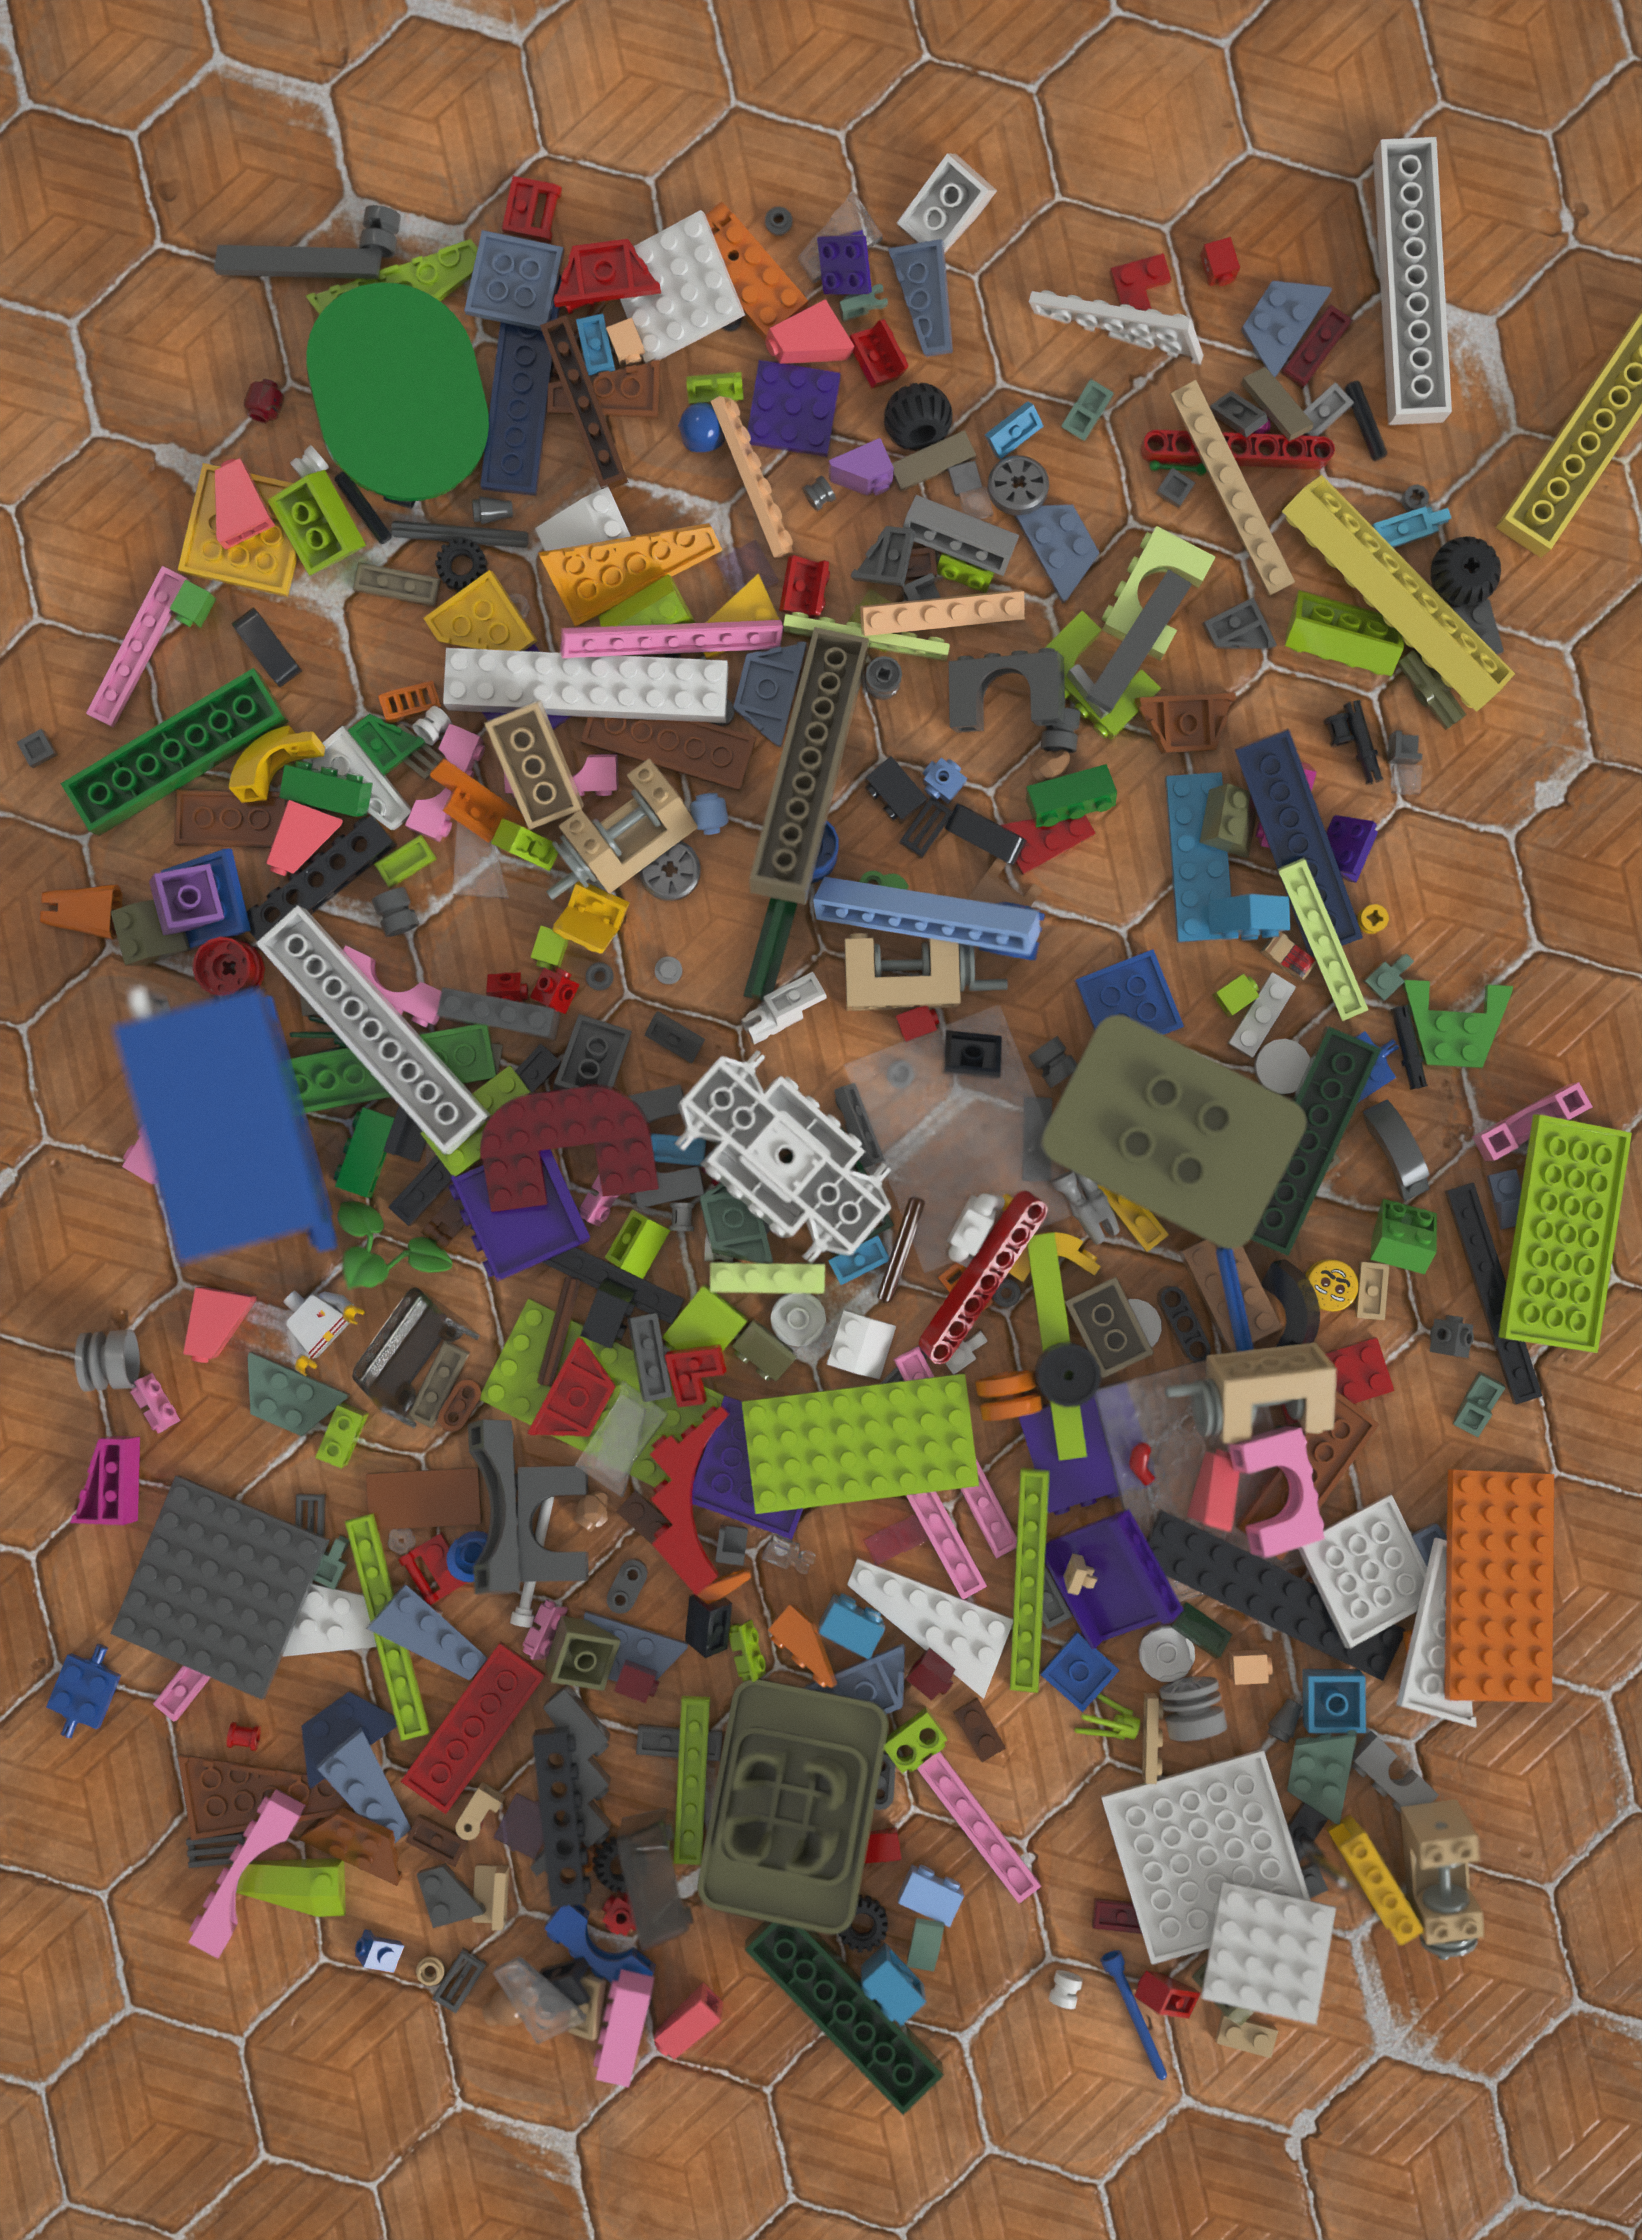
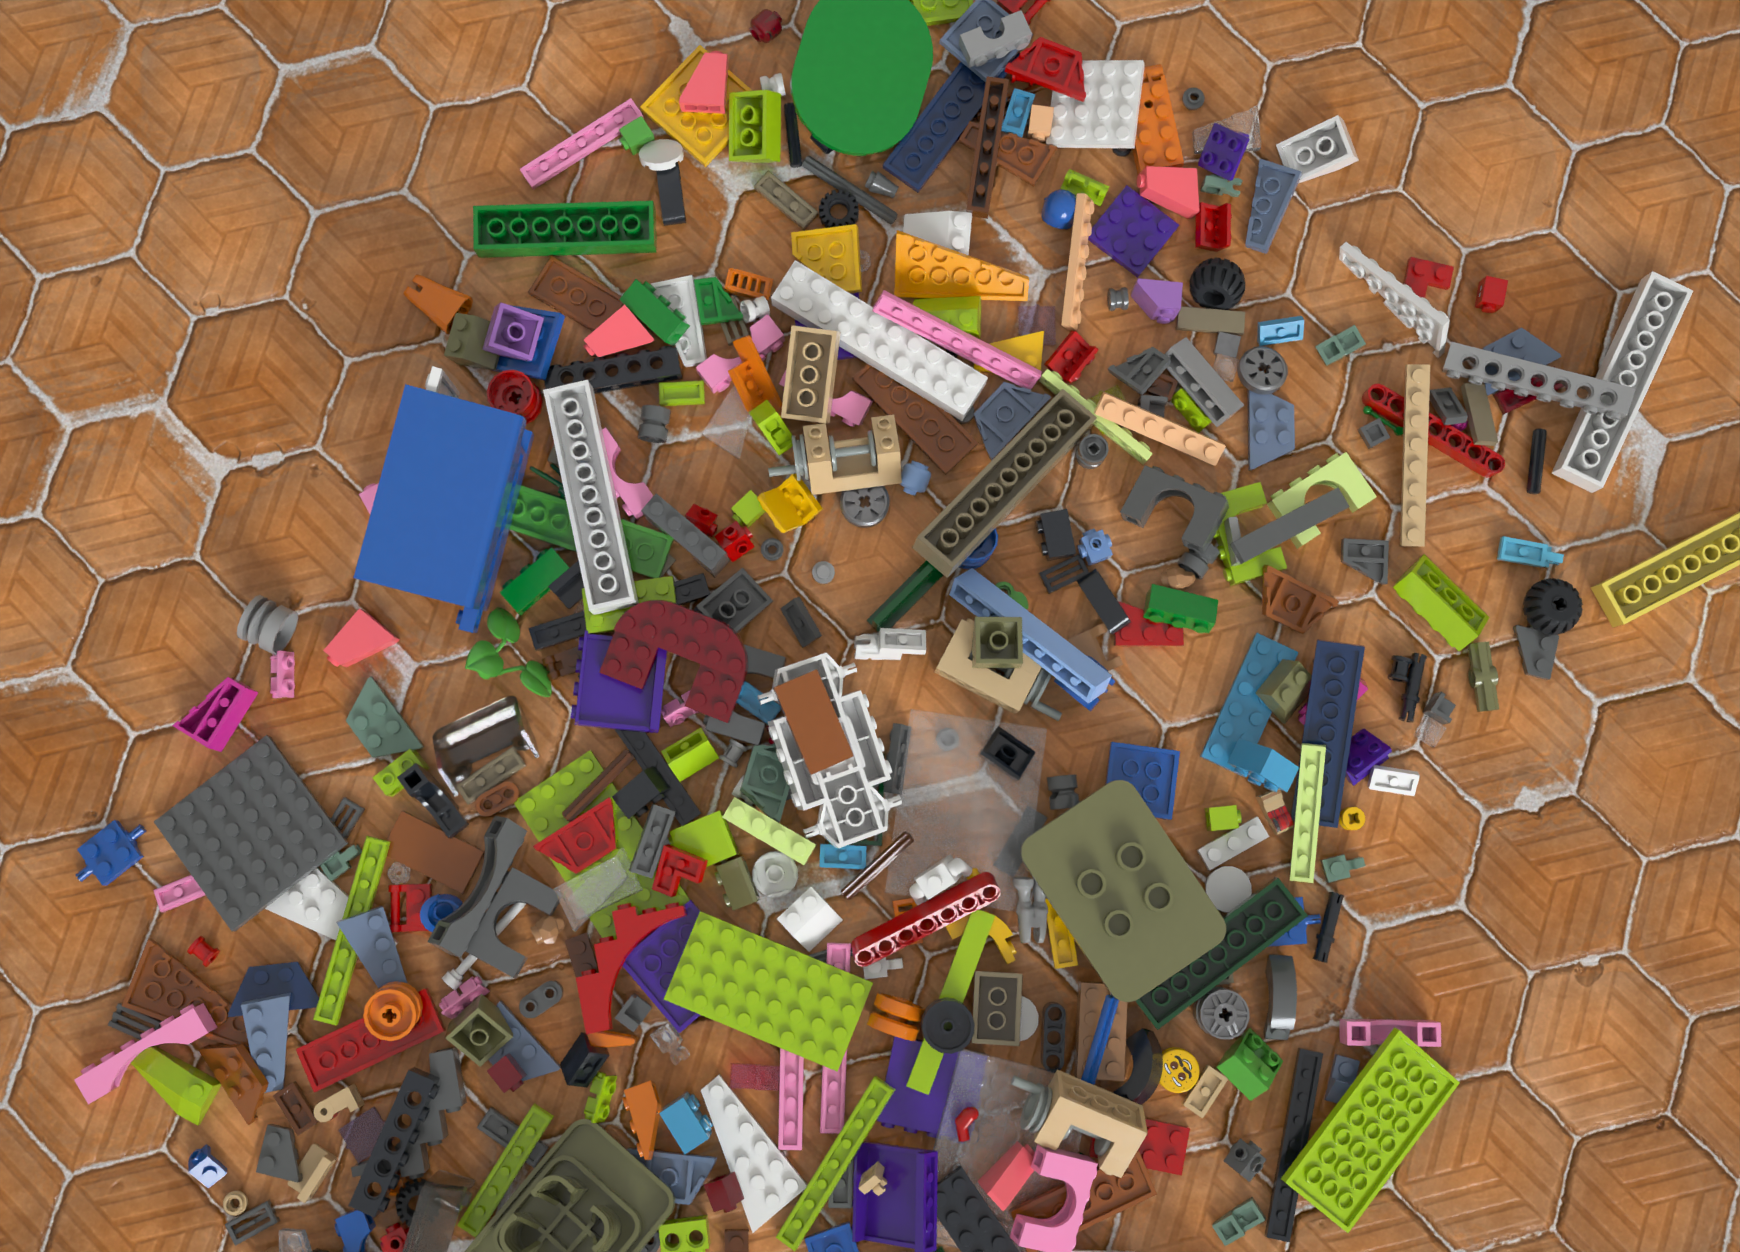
camera: 30 degrees right, 5 degrees down
dark grey plate [17,729,57,768] -> none
yellow arch [228,726,326,803] -> none
white torso [283,1290,365,1376] -> none
red brick [895,1006,940,1043] -> none
dark grey plate [993,1279,1020,1307] -> none
light yellow brick [1282,475,1515,712] -> none
light grey plate [1303,382,1354,436] -> none
dark grey bush [1401,485,1429,512] -> none
bright green wing [1402,980,1513,1068] -> none
none -> orange wheel [363,981,423,1041]
none -> black arch [397,763,469,839]
none -> white tile [639,139,684,171]
none -> dark orange tile [773,669,854,775]
none -> light grey arch [959,10,1032,68]
none -> olive slope [972,617,1023,668]
none -> flat silver wheel [1193,987,1249,1039]
none -> white plate [1367,765,1420,796]
none -> light grey brick [1442,342,1636,420]

